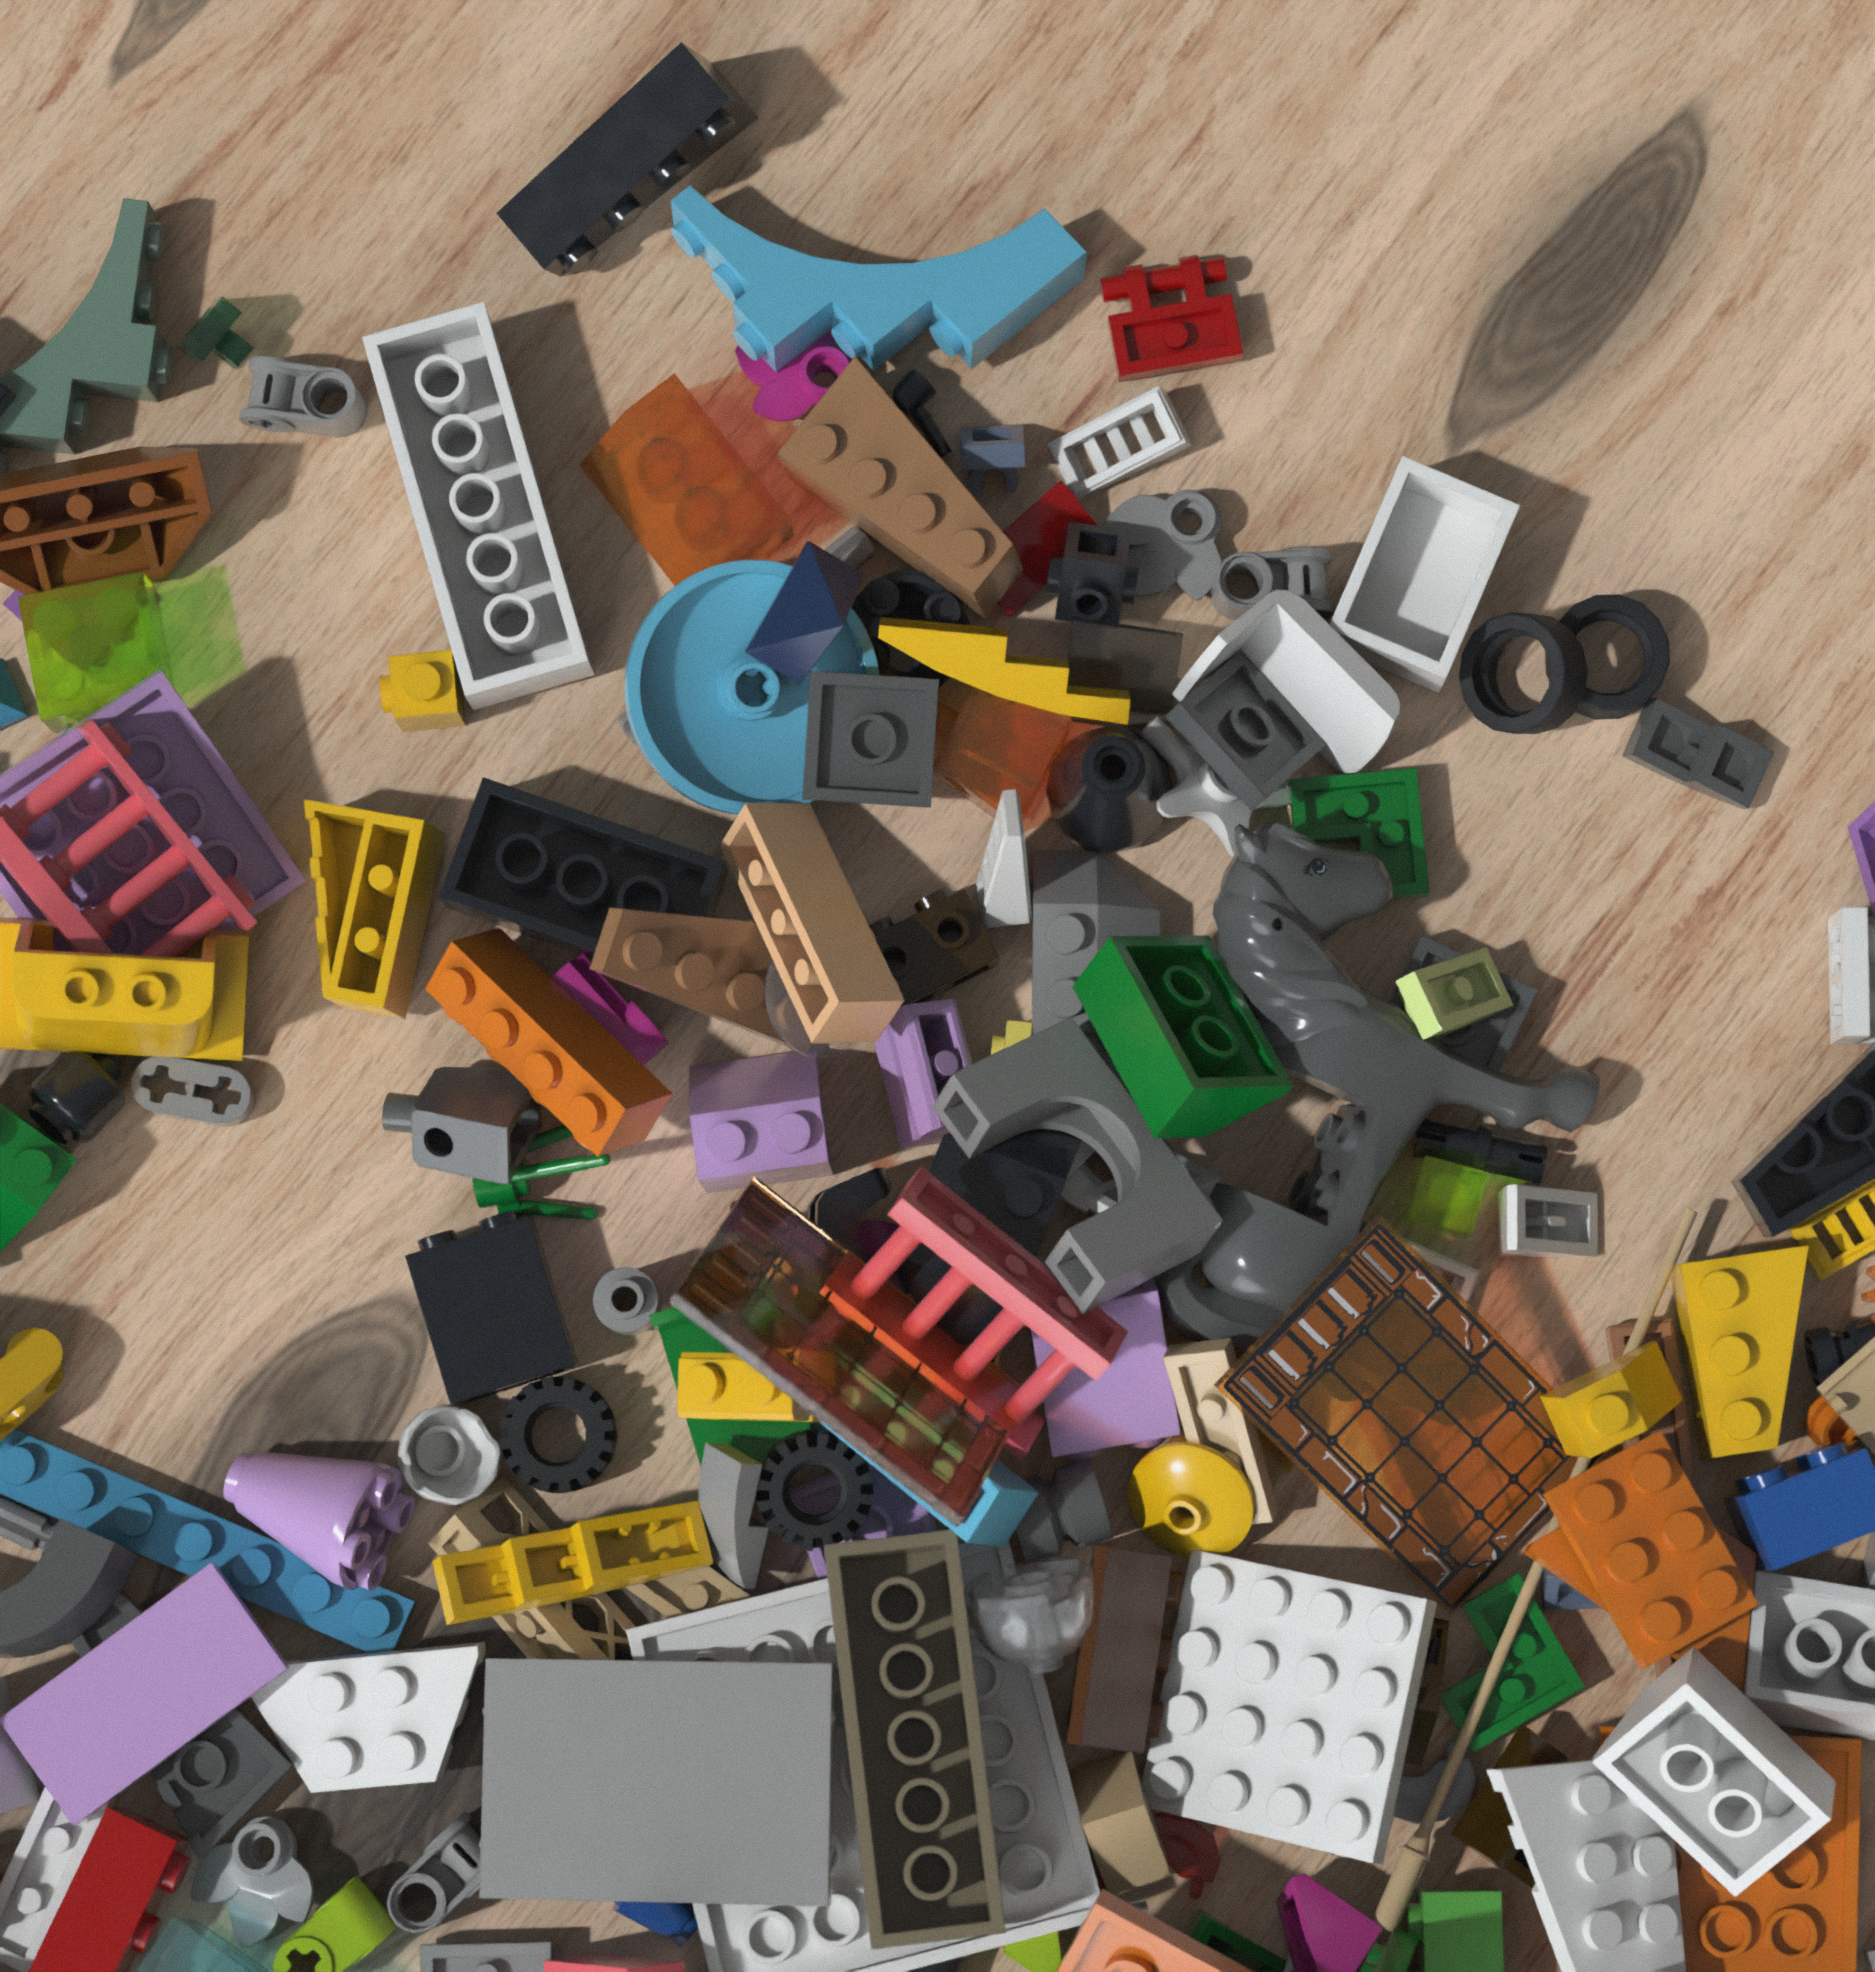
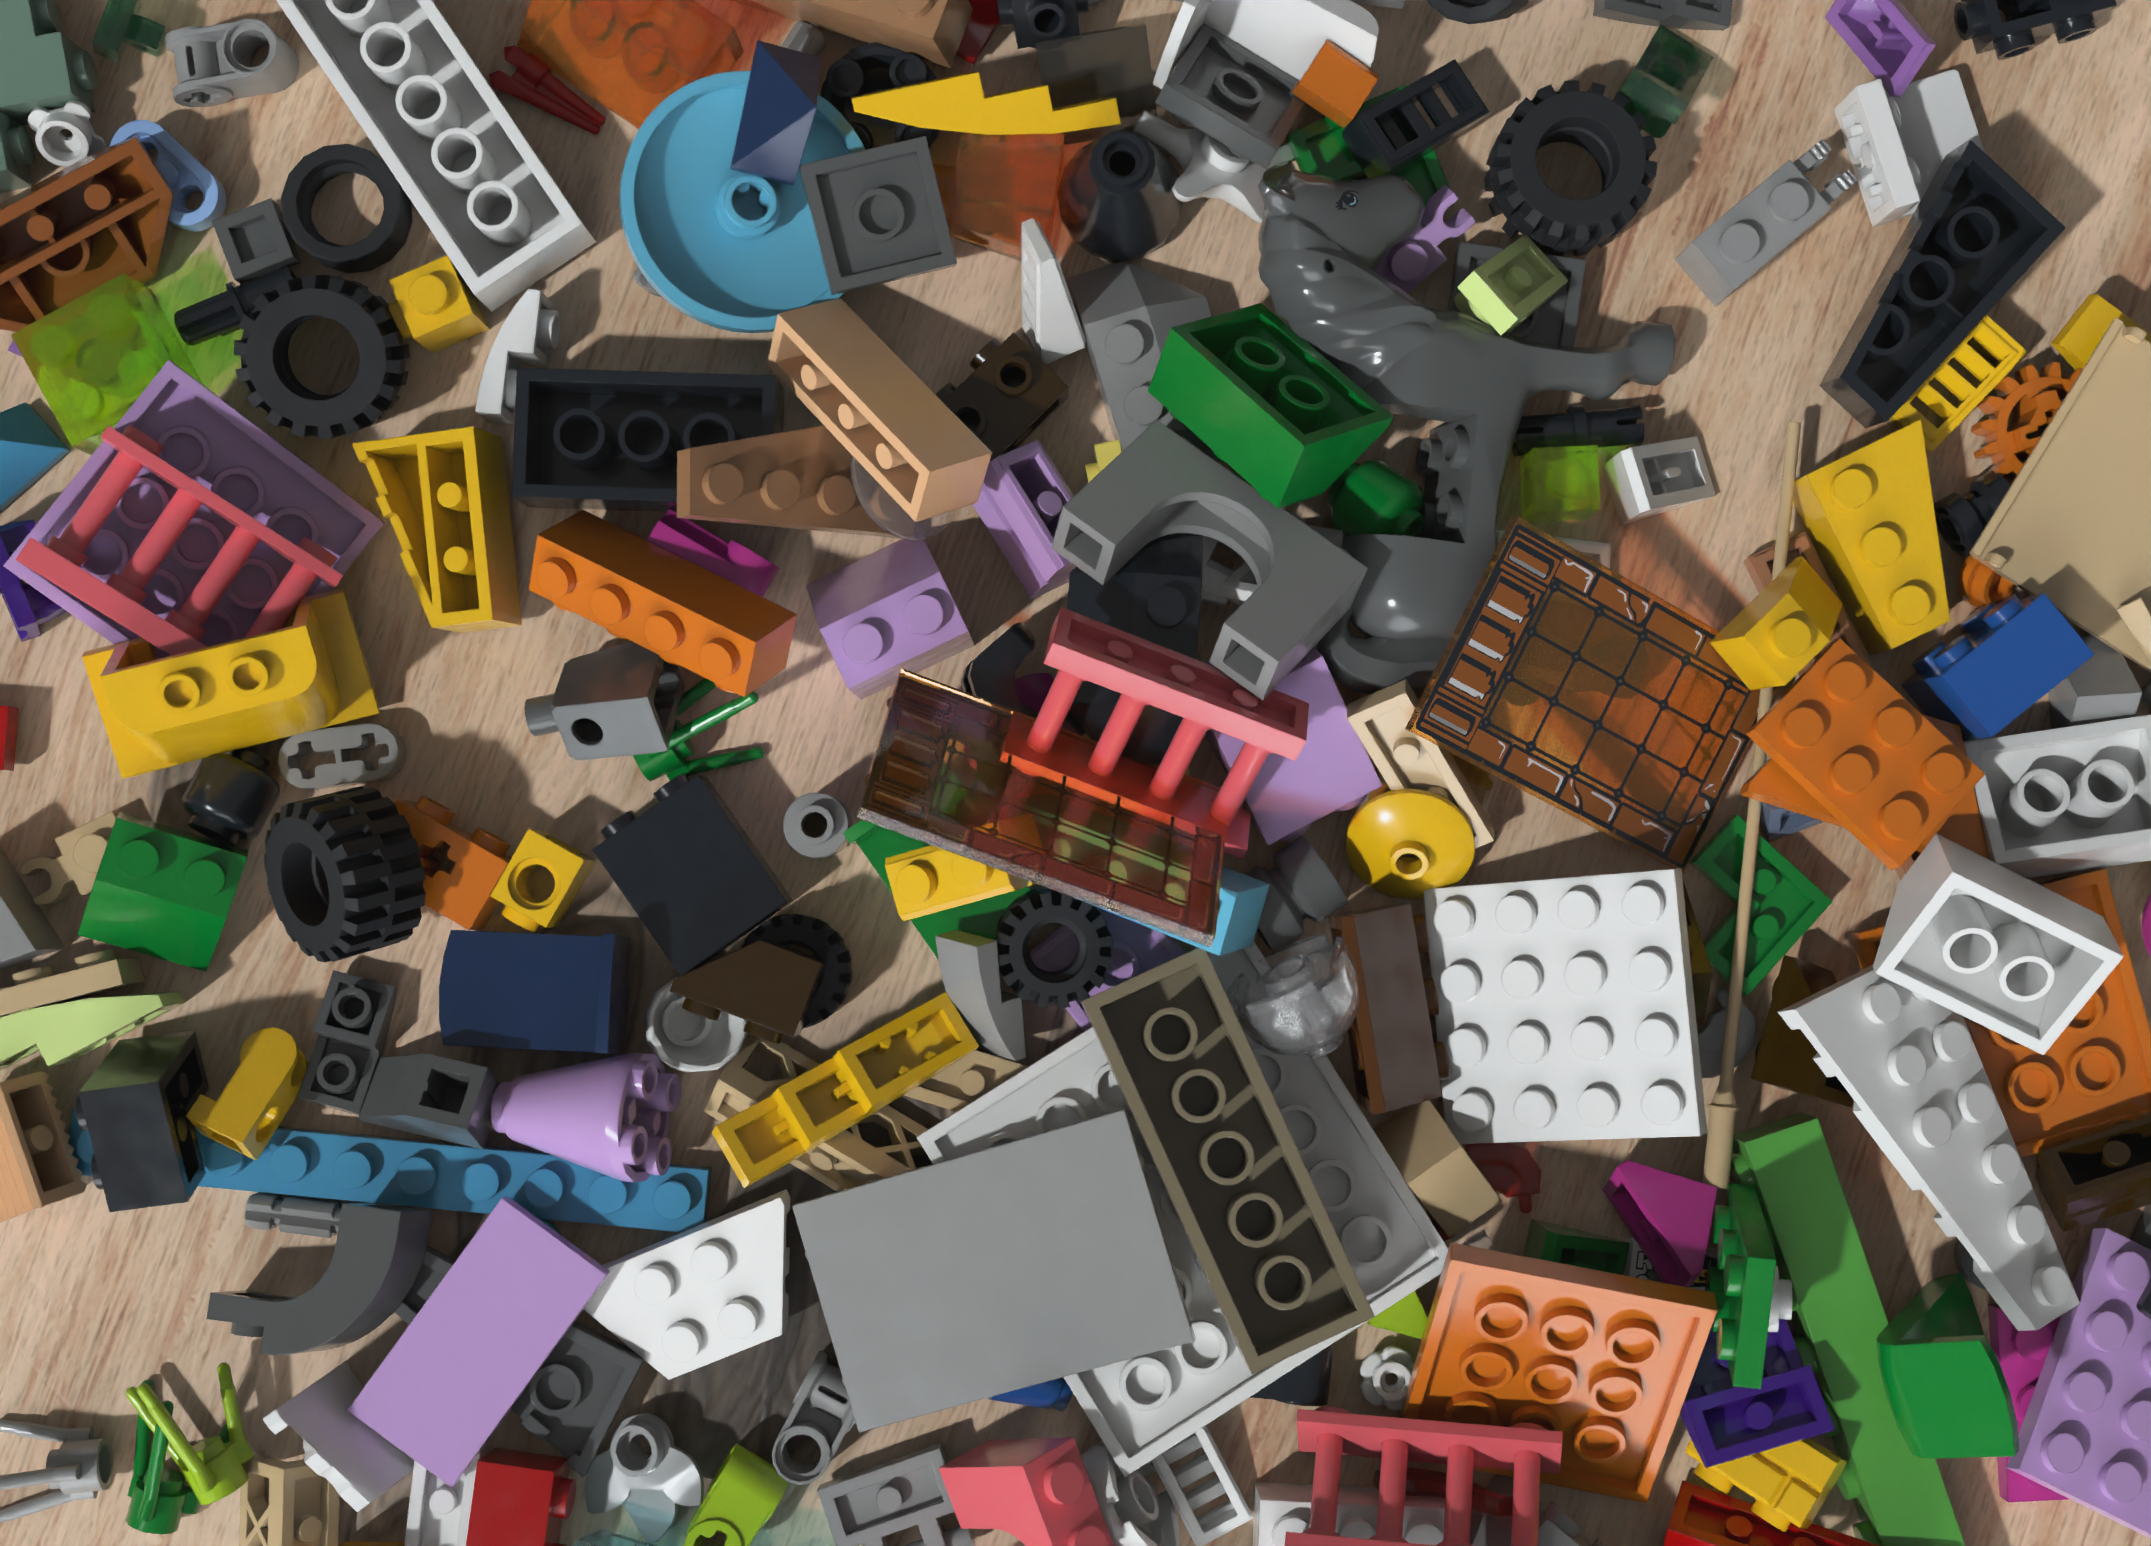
camera: 20 degrees left, 5 degrees up
none -> white plate [28,100,105,167]
none -> light blue plate [110,120,226,232]
none -> black axle [174,264,296,346]
none -> dark grey plate [212,198,301,284]
none -> black tyre [234,275,410,439]
none -> black tyre [264,786,426,963]
none -> black tyre [281,144,413,273]
none -> dark grey slope [298,970,397,1115]
none -> dark grey slope [359,1053,499,1150]
none -> orange brick [394,795,512,930]
none -> dark blue piece [439,930,630,1053]
none -> white slope [475,289,560,425]
none -> red piece [489,45,606,135]
none -> yellow brick [490,828,596,932]
none -> dark brown slope [670,939,827,1044]
none -> orange slope [1291,39,1380,128]
none -> green head [1328,459,1425,537]
none -> black slope [1342,59,1490,178]
none -> lavender plate [1375,185,1476,293]
none -> black tyre [1484,80,1657,257]
none -> clear green slope [1613,24,1714,138]
none -> light grey hinge [1675,139,1858,307]

